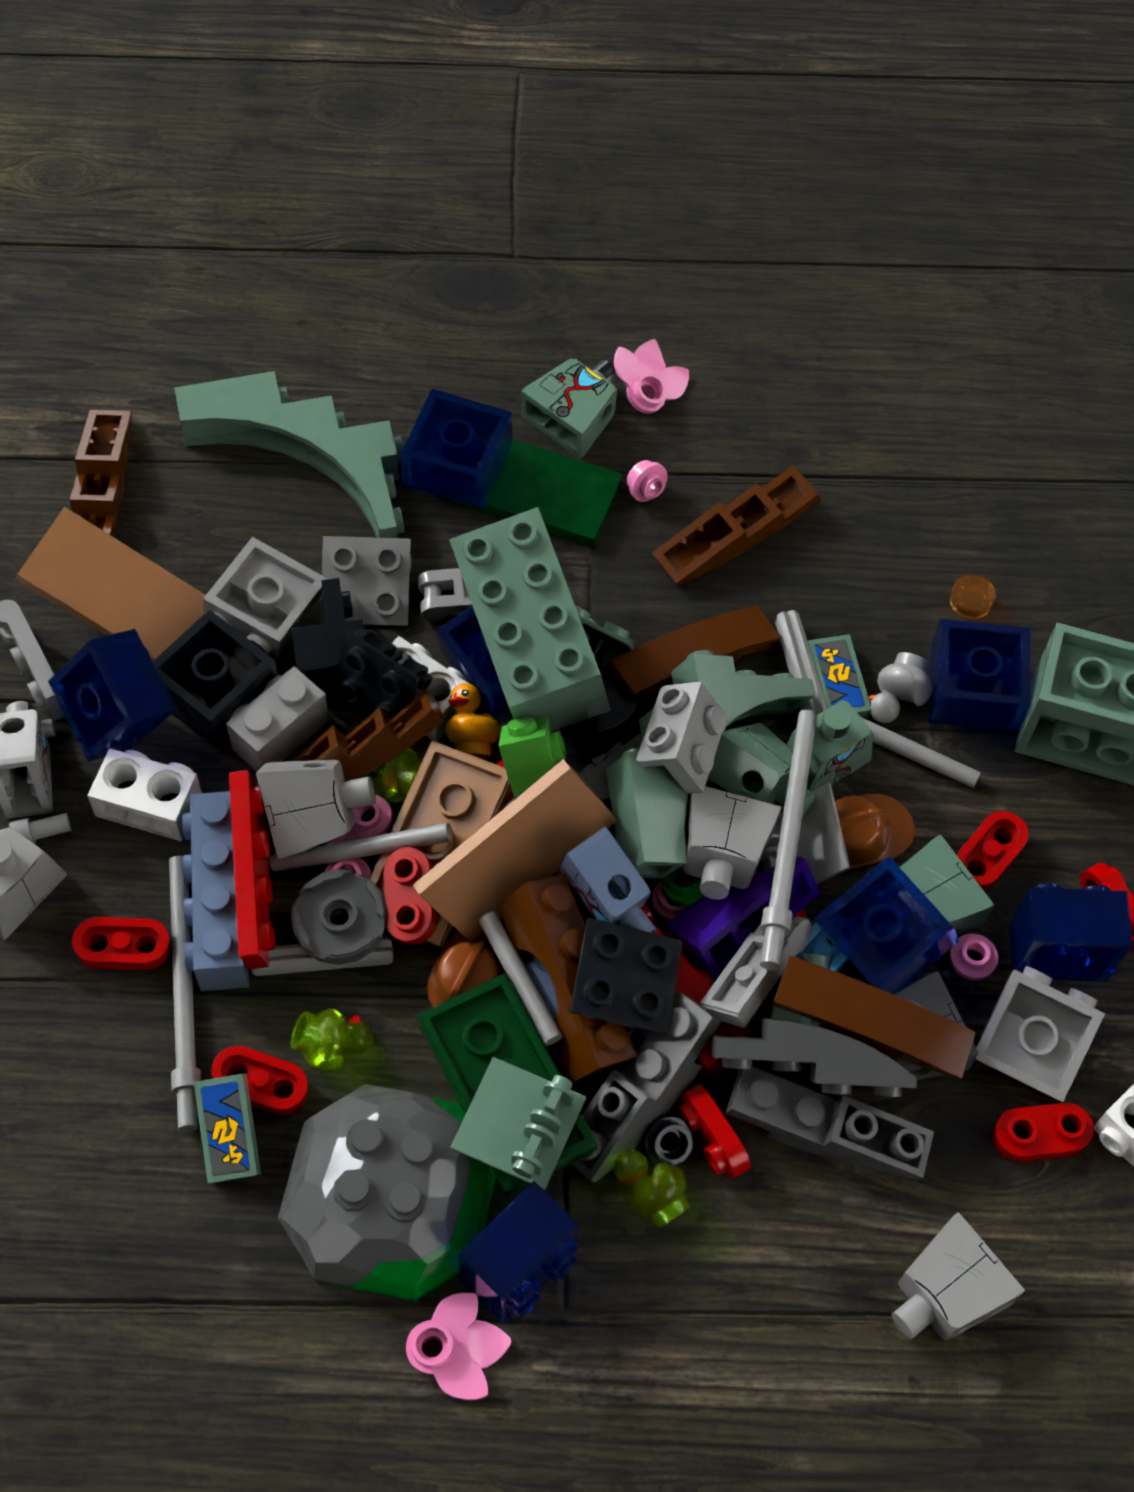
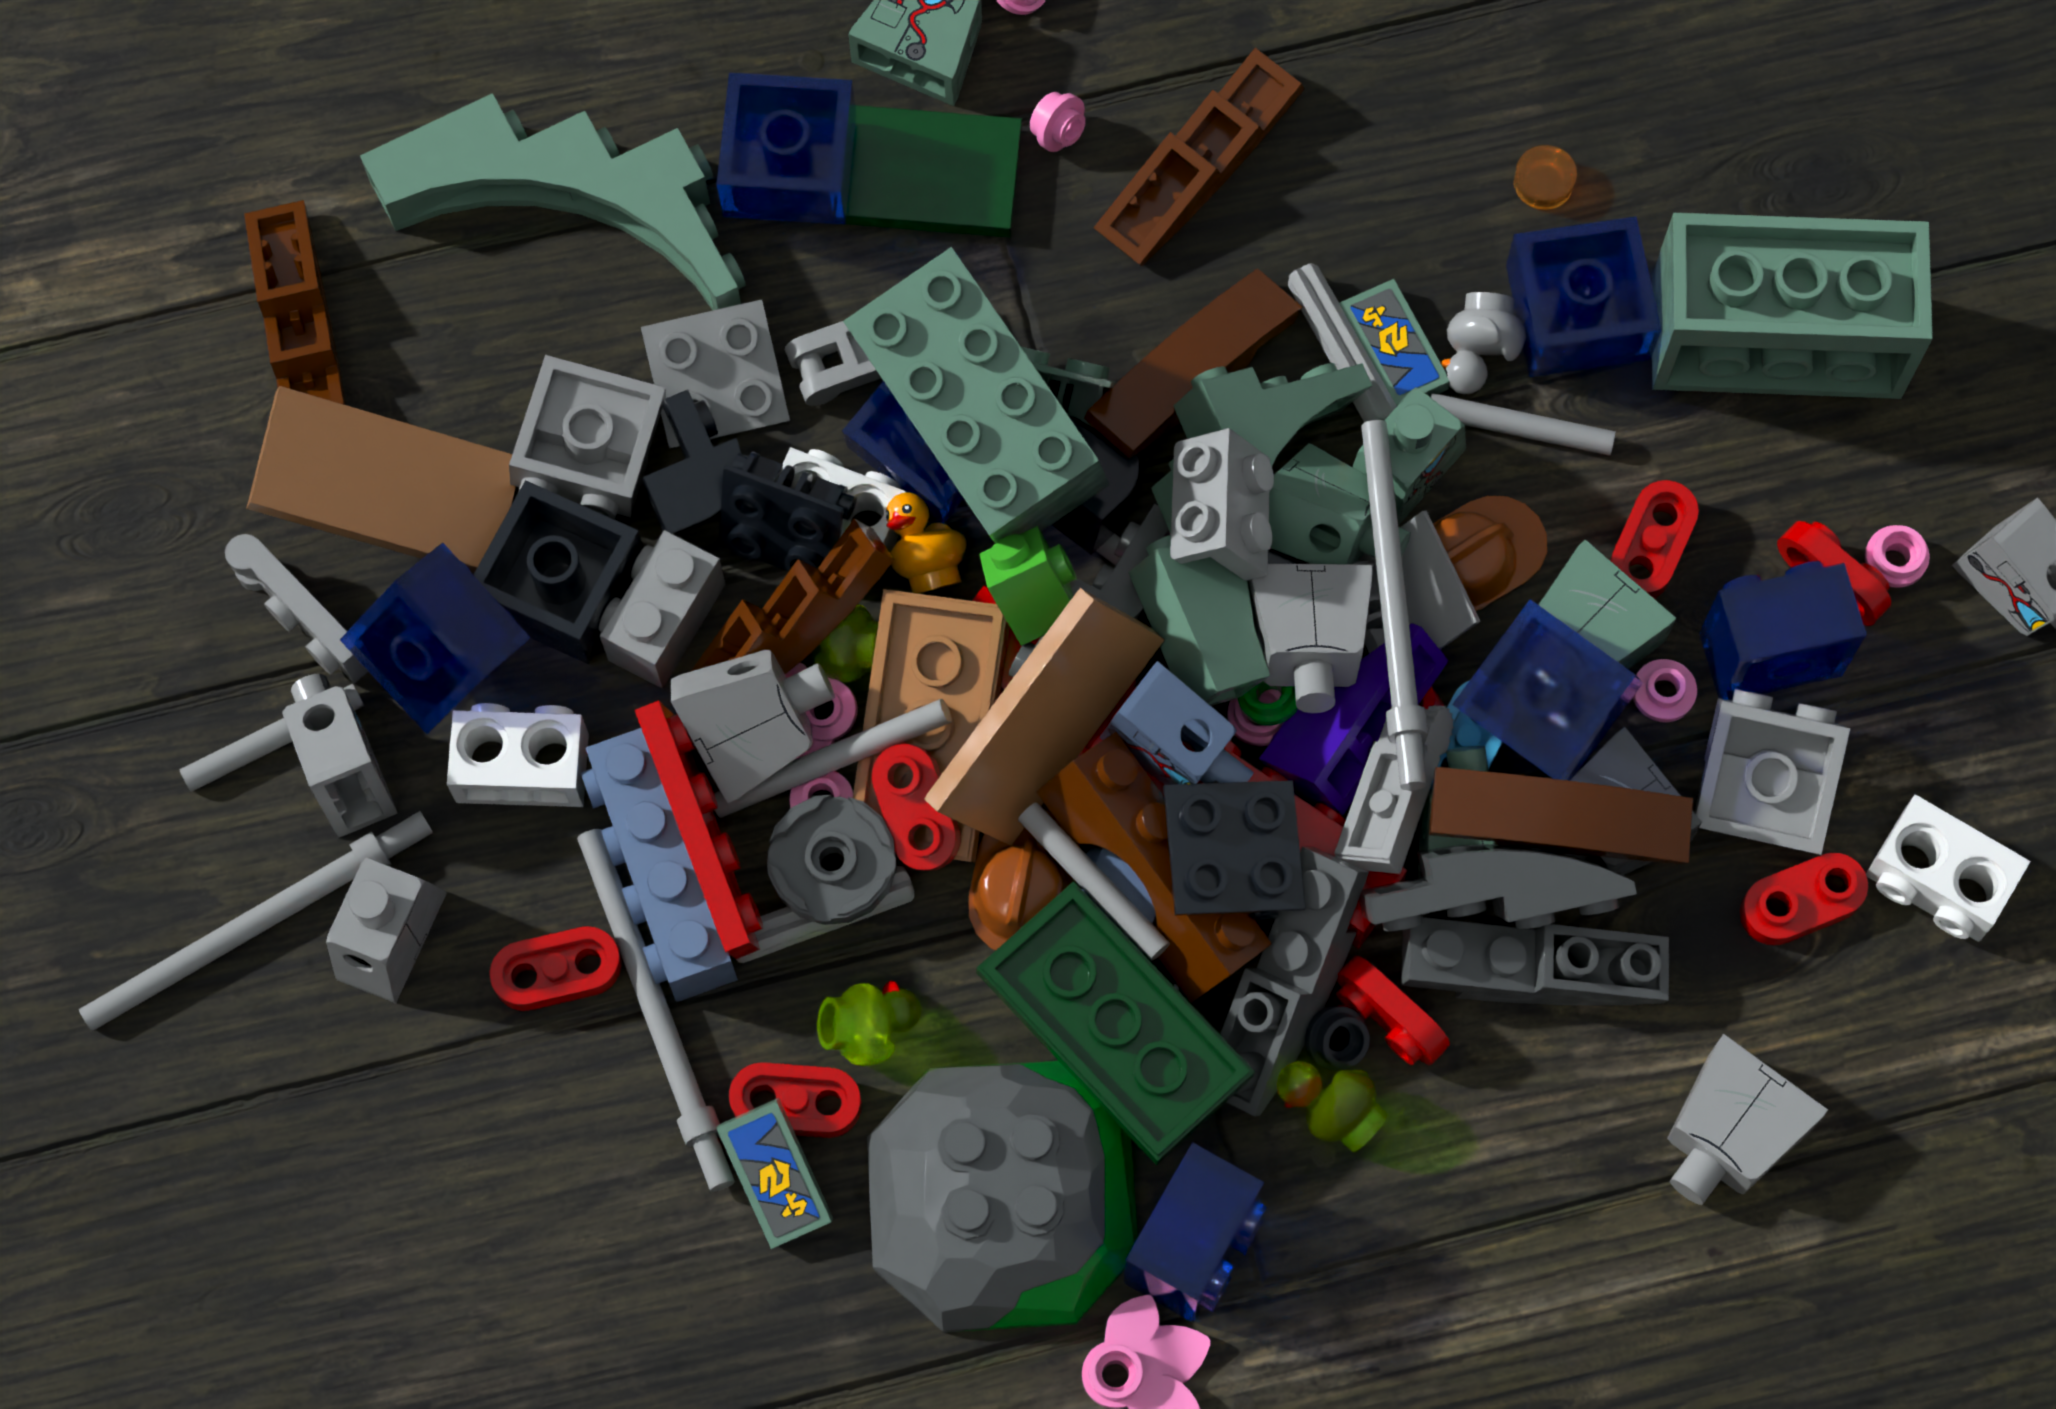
camera: 10 degrees left, 10 degrees up
sand green hinge [450,1057,586,1190] -> none

